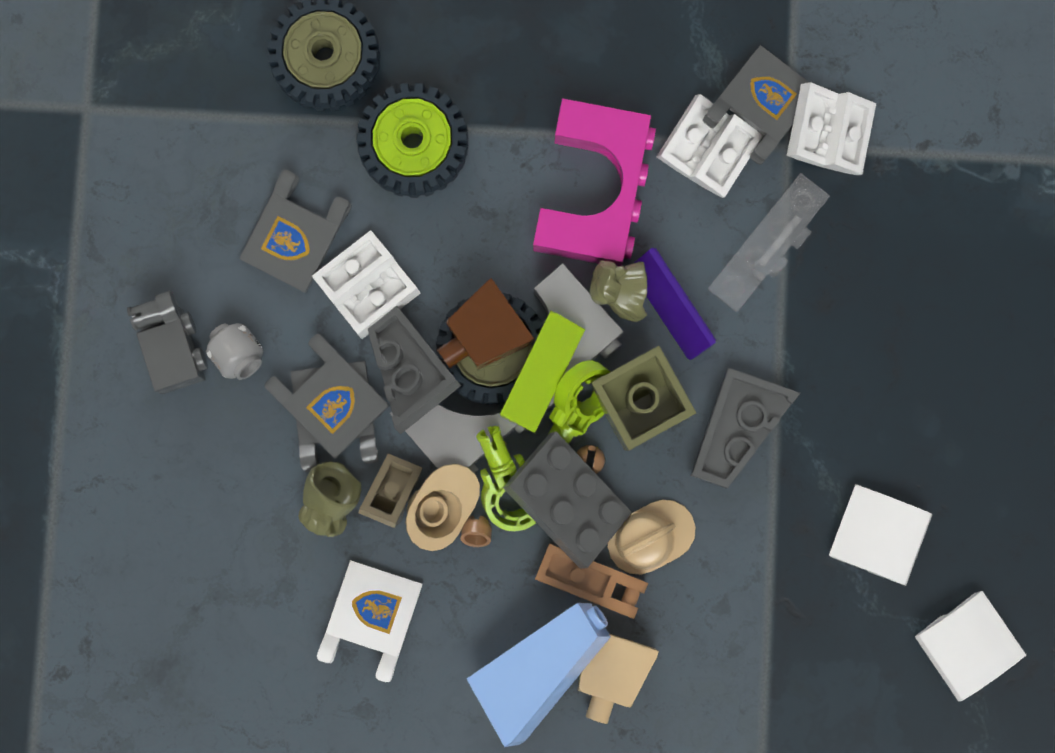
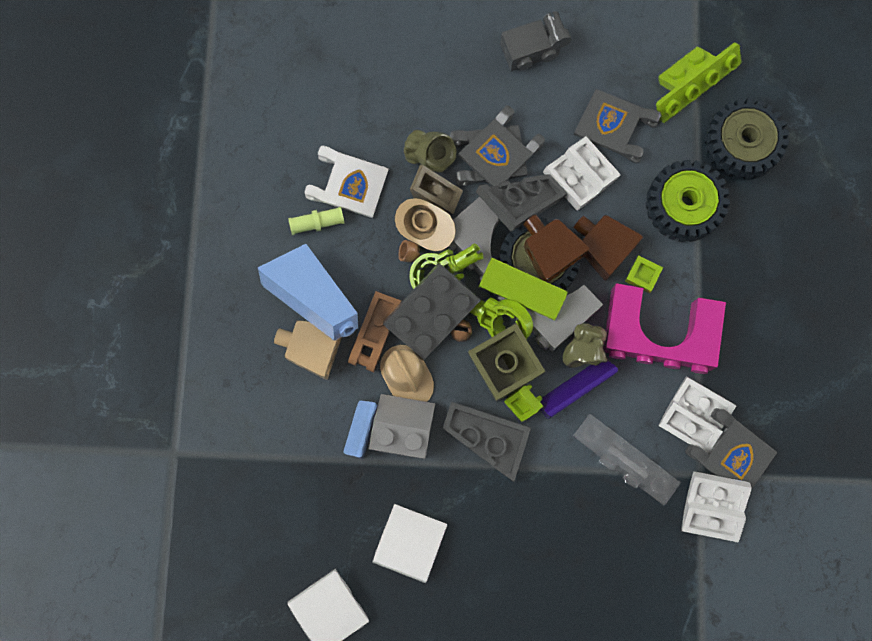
camera: 90 degrees right, 5 degrees down
light grey head [206,323,263,380] -> none
none -> yellowish green pin [288,207,344,235]
none -> light blue slope [344,401,378,459]
none -> light grey slope [369,394,435,459]
none -> lime tile [504,384,543,422]
none -> reddish brown torso [573,215,643,281]
none -> lime tile [625,255,663,294]
none -> lime bracket [656,42,741,123]

